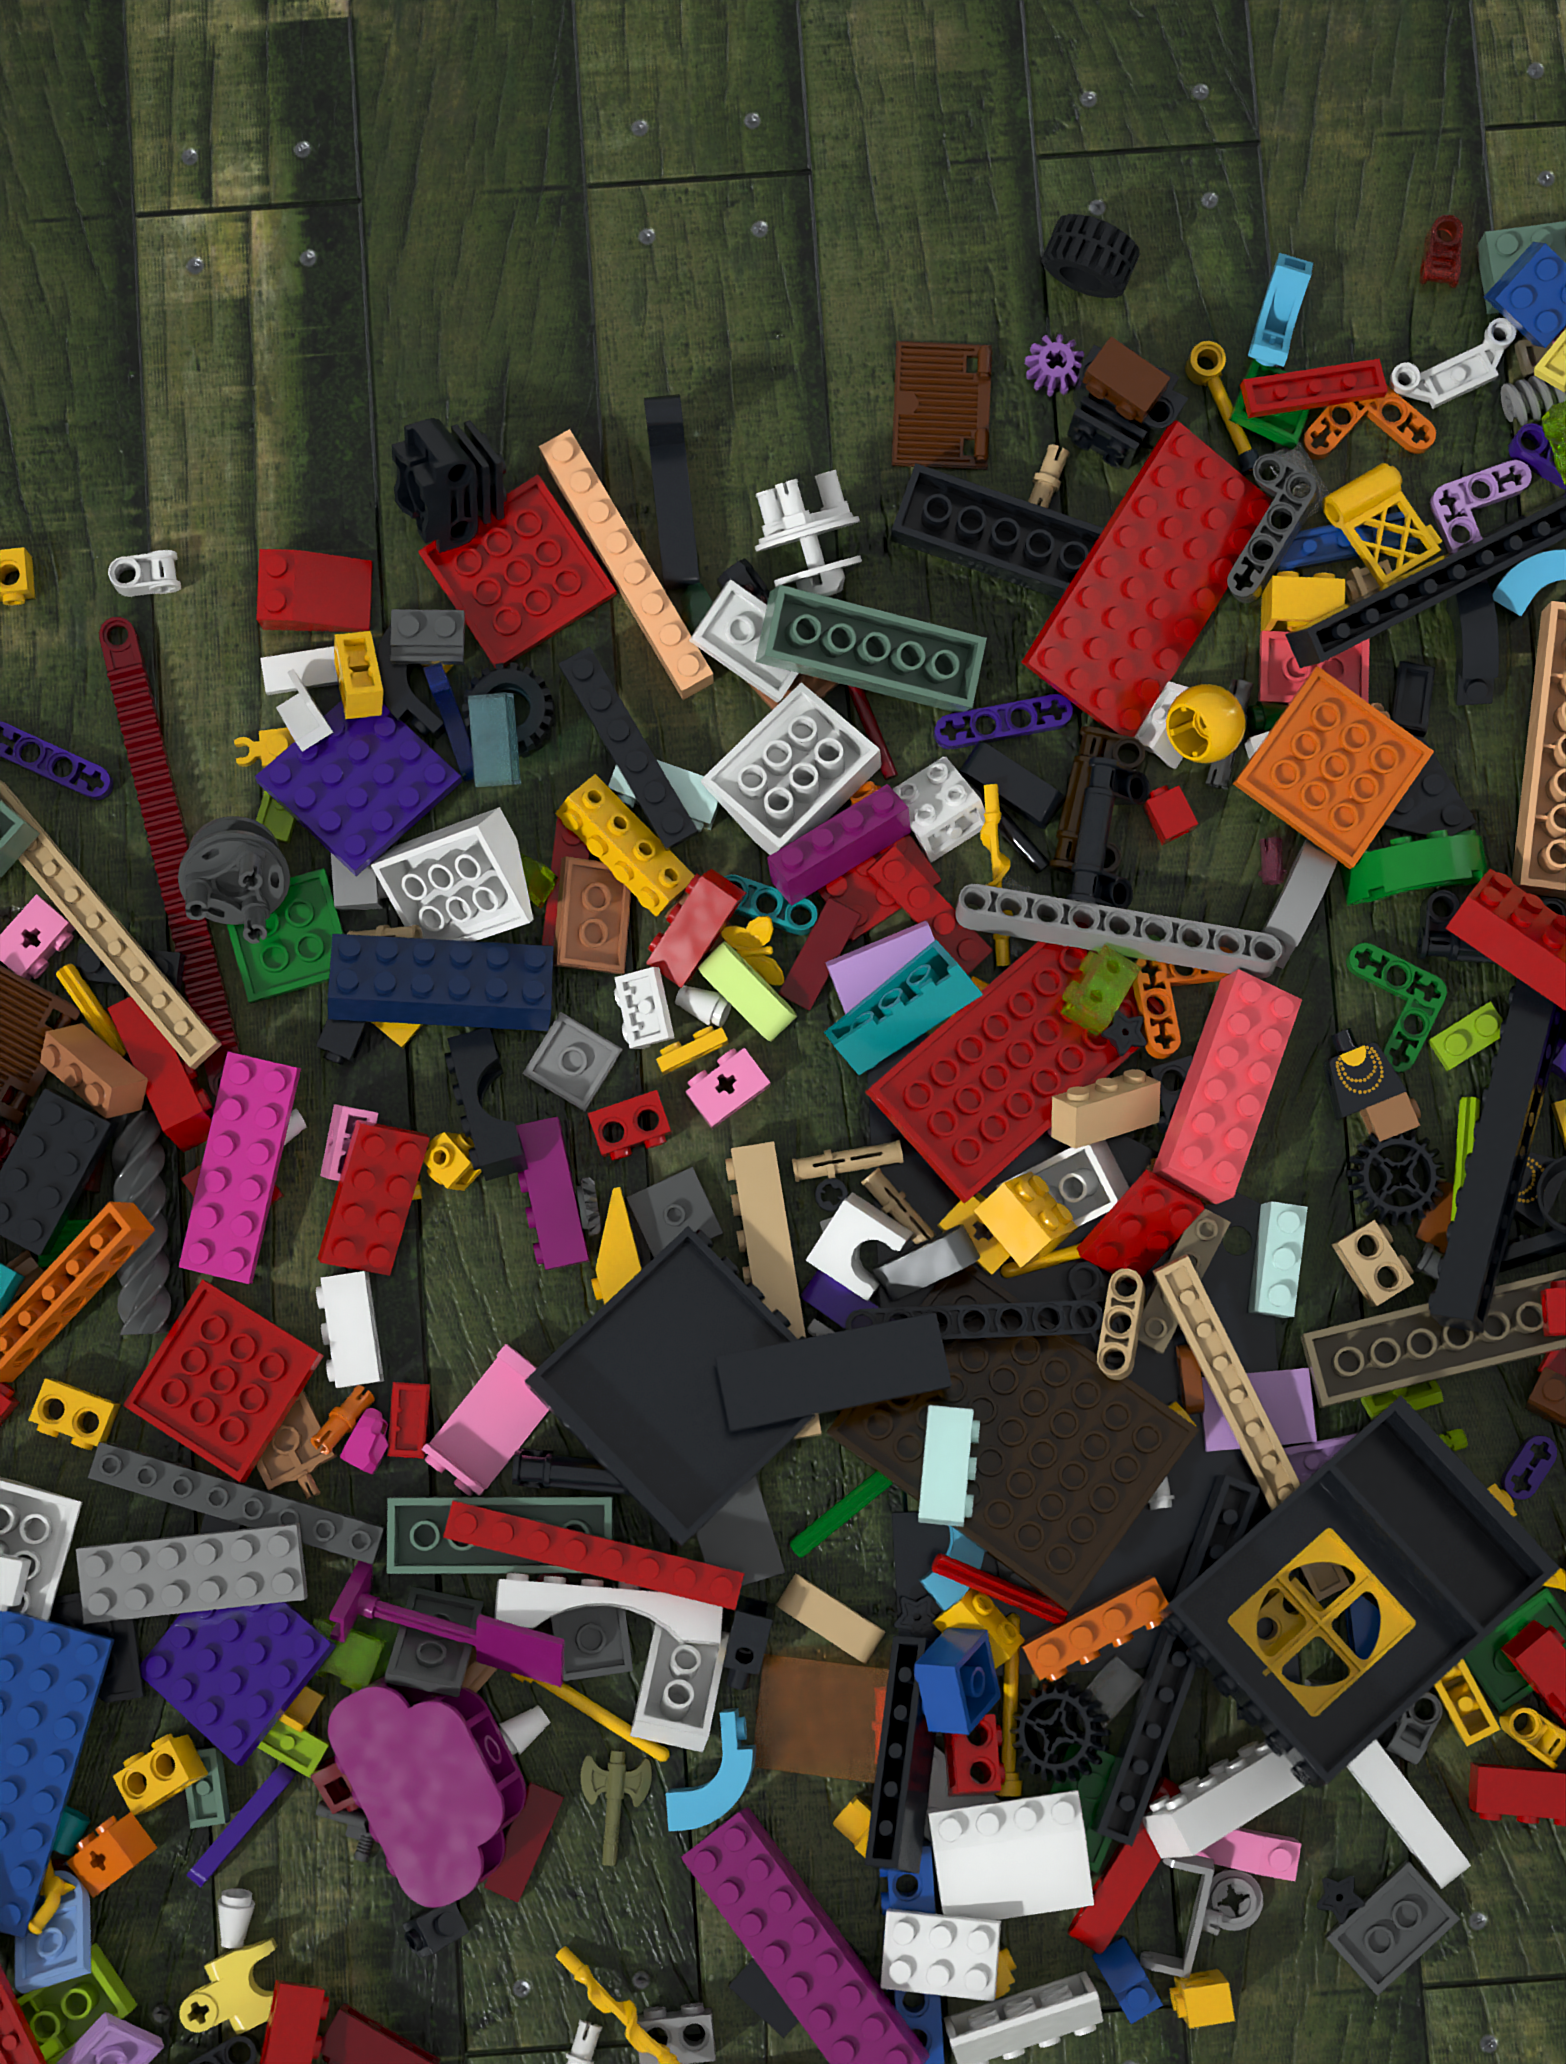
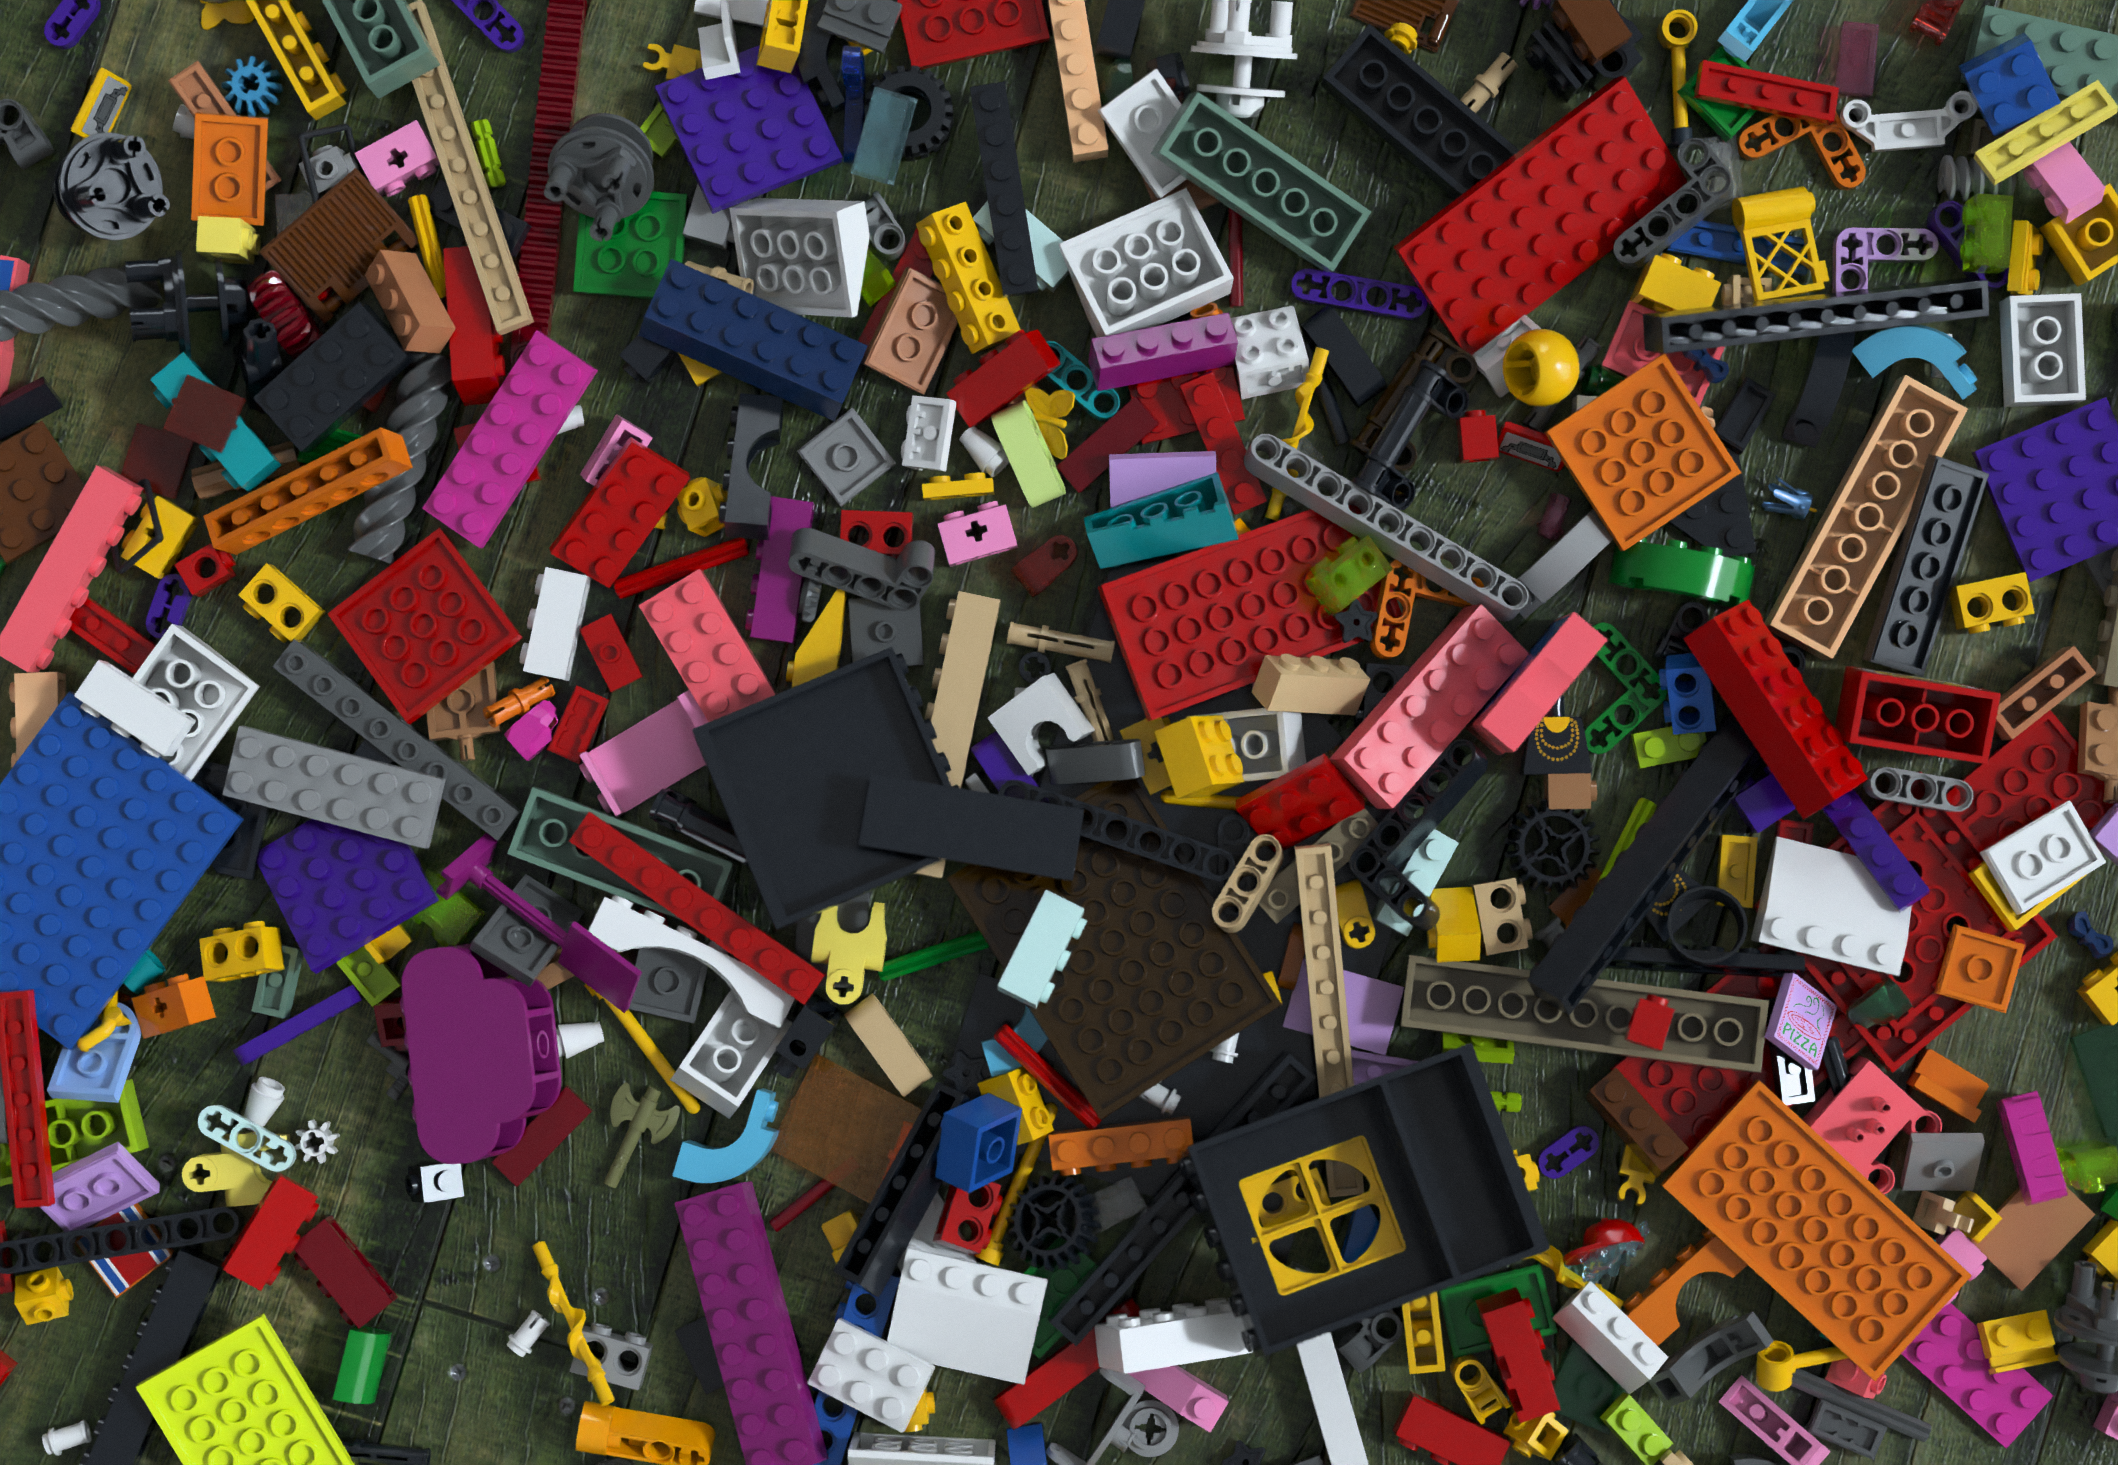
camera: 25 degrees right, 5 degrees up
none -> light aqua beam [198,1105,296,1172]
none -> white gear [294,1119,340,1164]
none -> lime axle [470,119,506,189]
none -> red plate [579,613,643,693]
none -> red axle [613,538,749,599]
none -> coral brick [638,569,777,722]
none -> dark red bar [769,1155,861,1232]
none -> dark grey beam [788,528,935,611]
none -> light yellow piece [811,902,887,1005]
none -> light grey piece [865,190,907,261]
none -> clear red piece [1010,535,1078,598]
none -> white pin [1139,1084,1181,1115]
none -> yellow piece [1335,878,1375,949]
none -> black beam [1349,739,1488,931]
none -> yellow plate [1384,22,1417,55]
none -> yellow brick [1427,887,1481,962]
none -> coral tile [1465,612,1607,755]
none -> slope [1497,421,1564,472]
none -> blue brick [1659,653,1717,735]
none -> dark blue piece [1683,349,1729,383]
none -> flat silver piece [1761,476,1817,521]
none -> clear pink plate [1835,21,1879,97]

